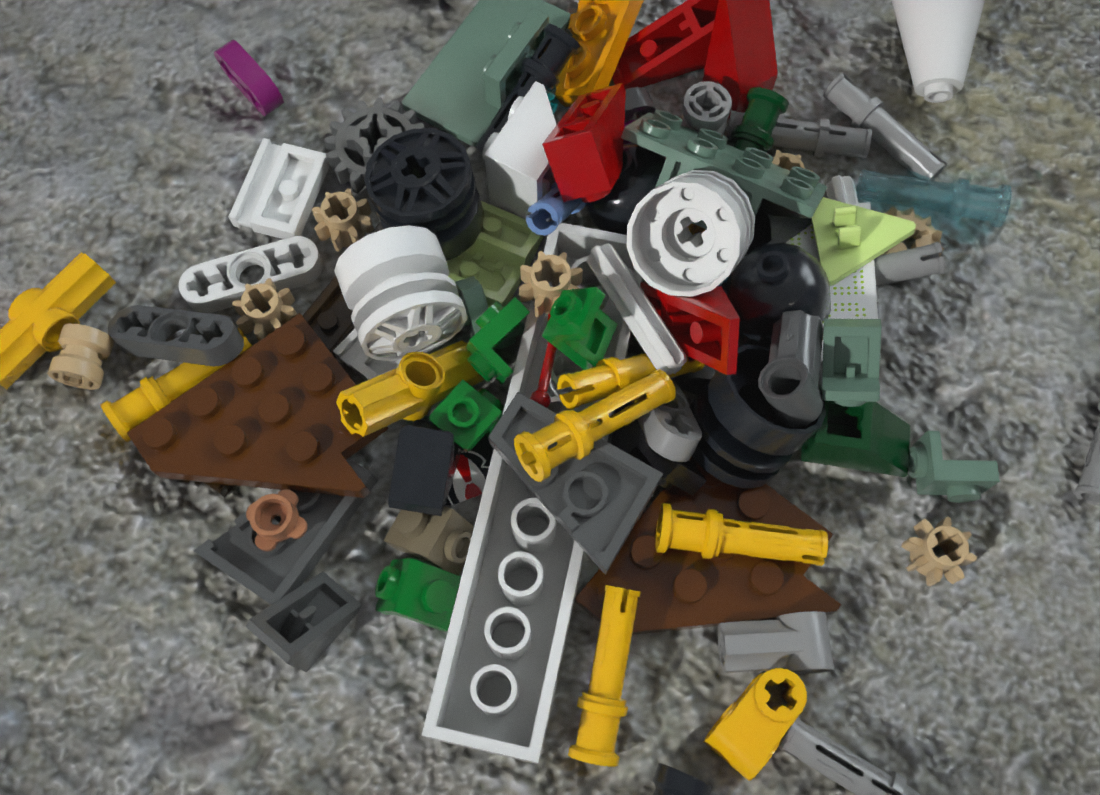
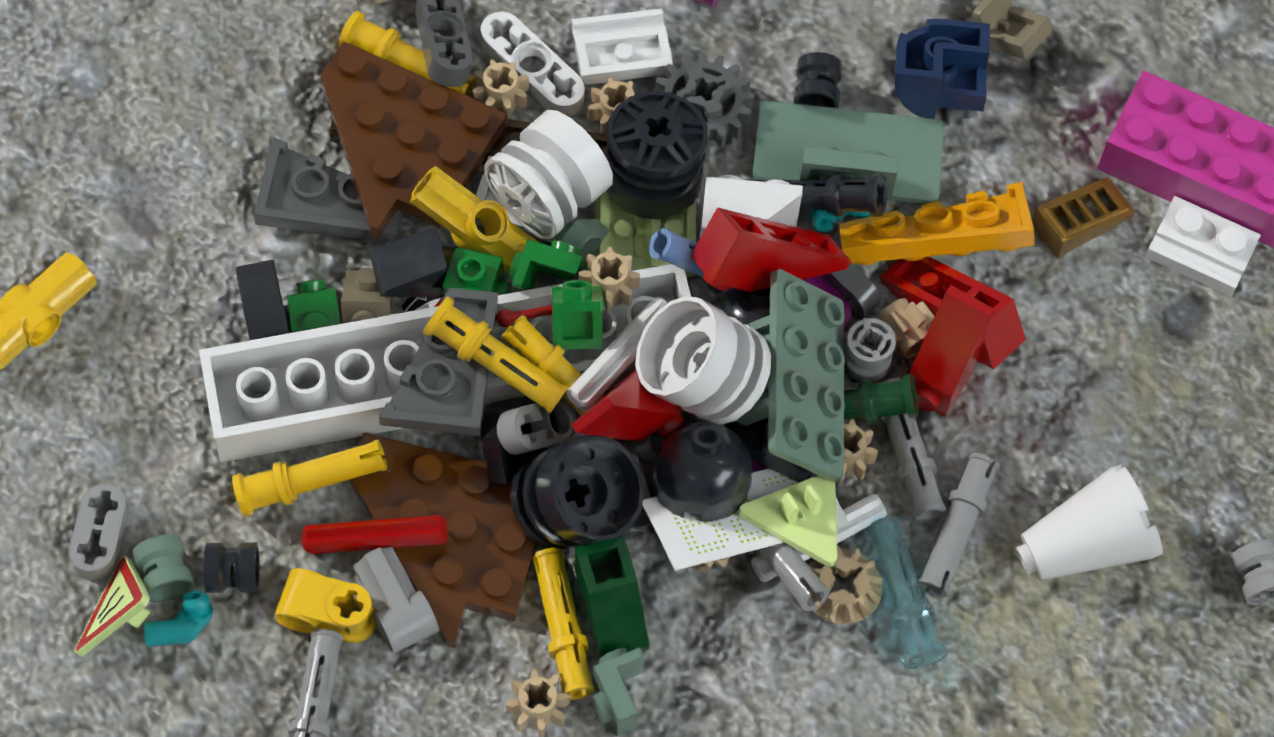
camera: 60 degrees right, 5 degrees down
nougat plate [246,489,308,551] -> none
dark grey slope [246,572,362,672] -> none
yellow pin [655,503,828,566] -> none
dark grey piece [758,310,824,428] -> none
sand green bracket [822,319,882,407] -> none
none -> black tyre [236,260,289,340]
none -> red axle [302,515,449,554]
none -> yellow pin [532,548,595,700]
none -> black wheel [793,52,843,108]
none -> tan gear [877,298,934,358]

